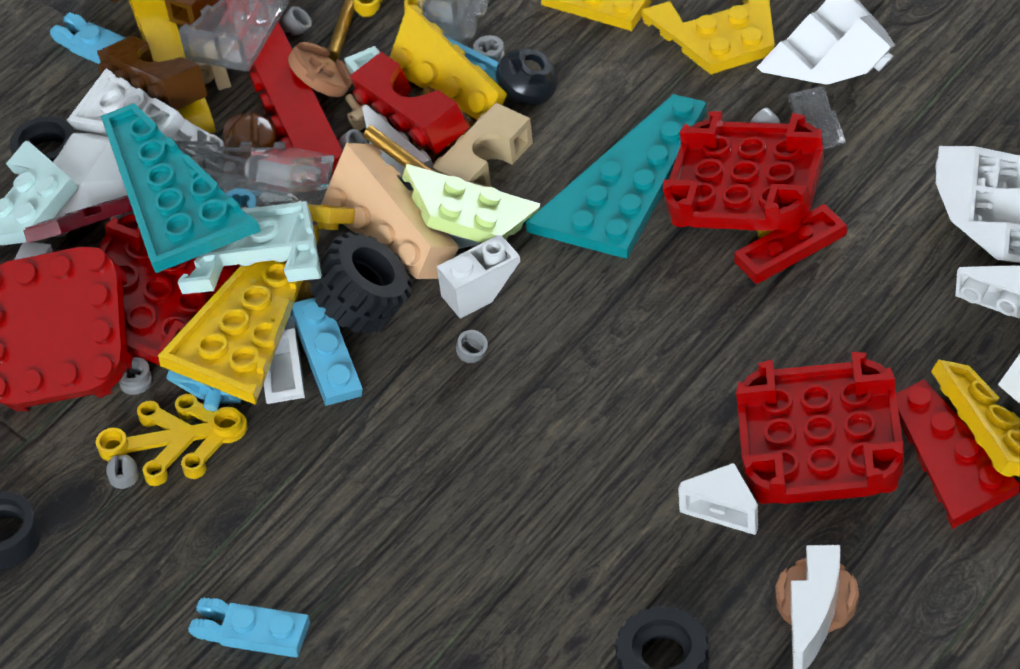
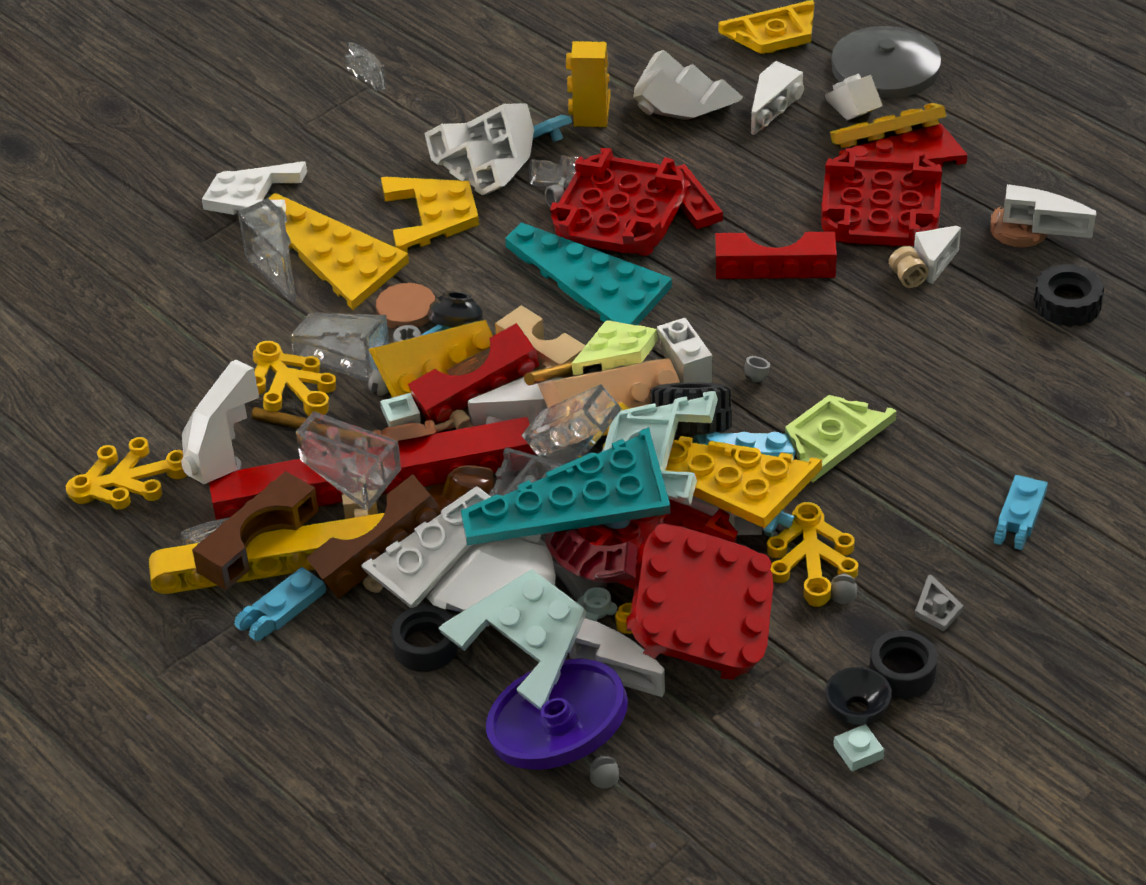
camera: 85 degrees left, 5 degrees down
none -> nougat tile [376,283,435,329]
none -> medium azure piece [533,115,572,142]
none -> yellow wedge [566,42,611,127]
none -> red arch [715,232,837,279]
none -> yellowish green wing [785,395,897,483]
none -> tan wheel [889,246,929,288]
none -> light grey piece [915,575,963,631]

